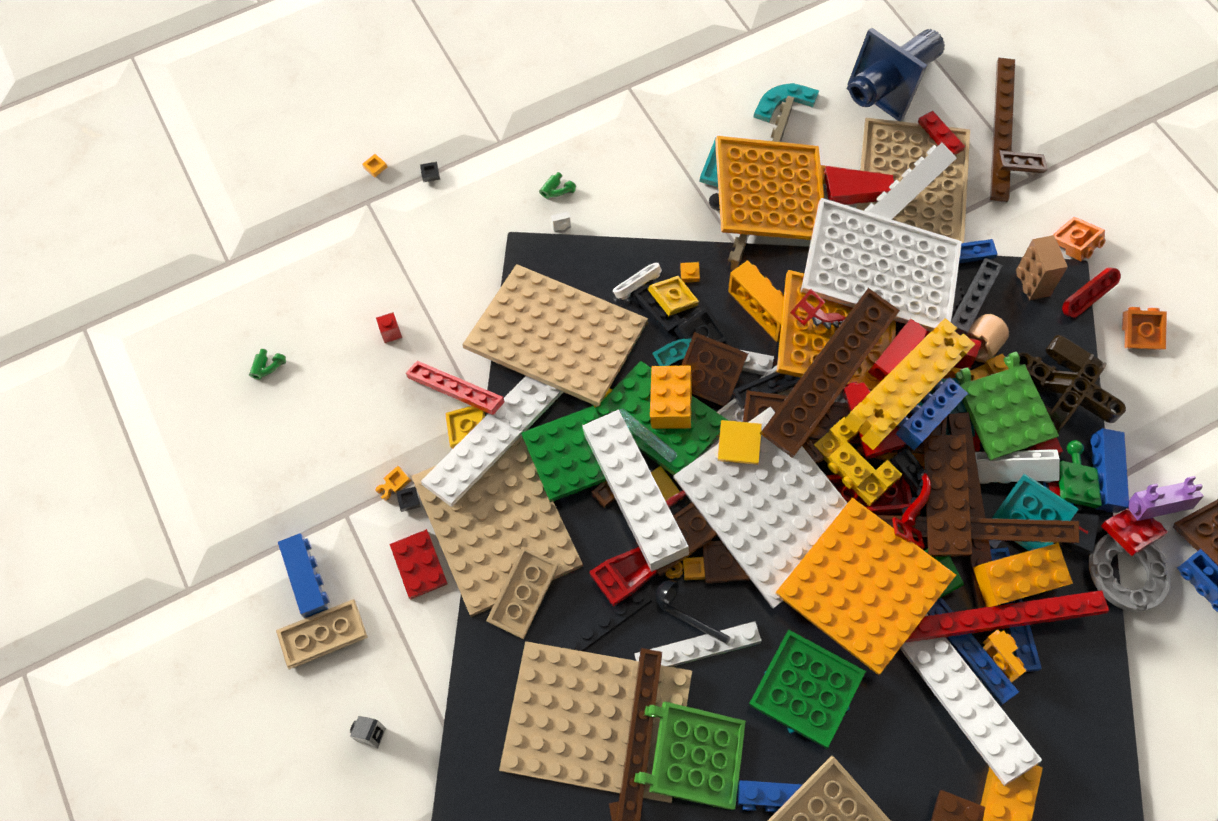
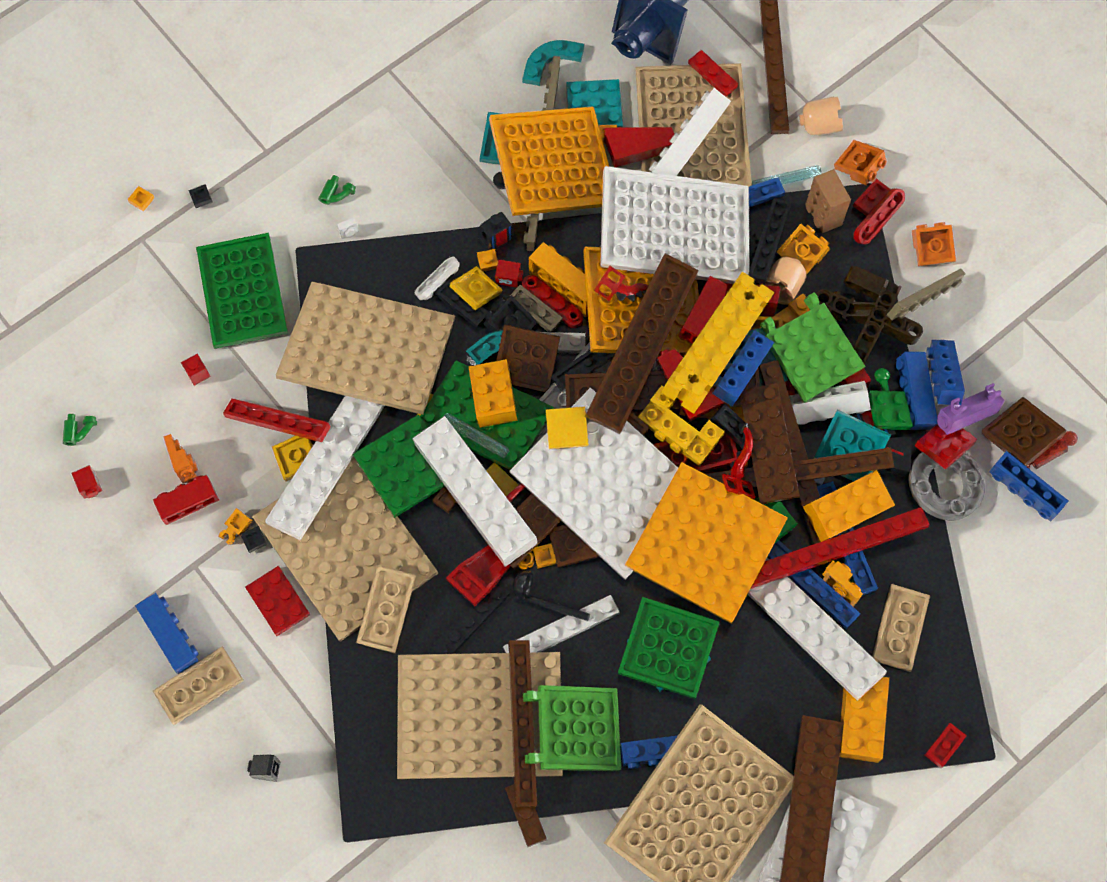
camera: 15 degrees left, 5 degrees up
reddish brown plate [995,151,1048,173] -> none
none -> red brick [72,465,102,499]
none -> red brick [153,475,219,525]
none -> orange plate [163,434,198,483]
none -> green plate [196,232,288,349]
none -> black torso [477,212,516,251]
none -> red brick [495,260,524,288]
none -> dark tan plate [510,285,563,332]
none -> red plate [522,275,583,328]
none -> teal plate [566,79,623,128]
none -> clear light blue axle [752,165,822,185]
none -> light orange plate [777,224,830,275]
none -> light nougat cylinder [799,96,843,135]
none -> red plate [853,178,890,216]
none -> tan plate [872,584,930,672]
none -> dark tan plate [887,268,966,320]
none -> blue brick [926,340,965,405]

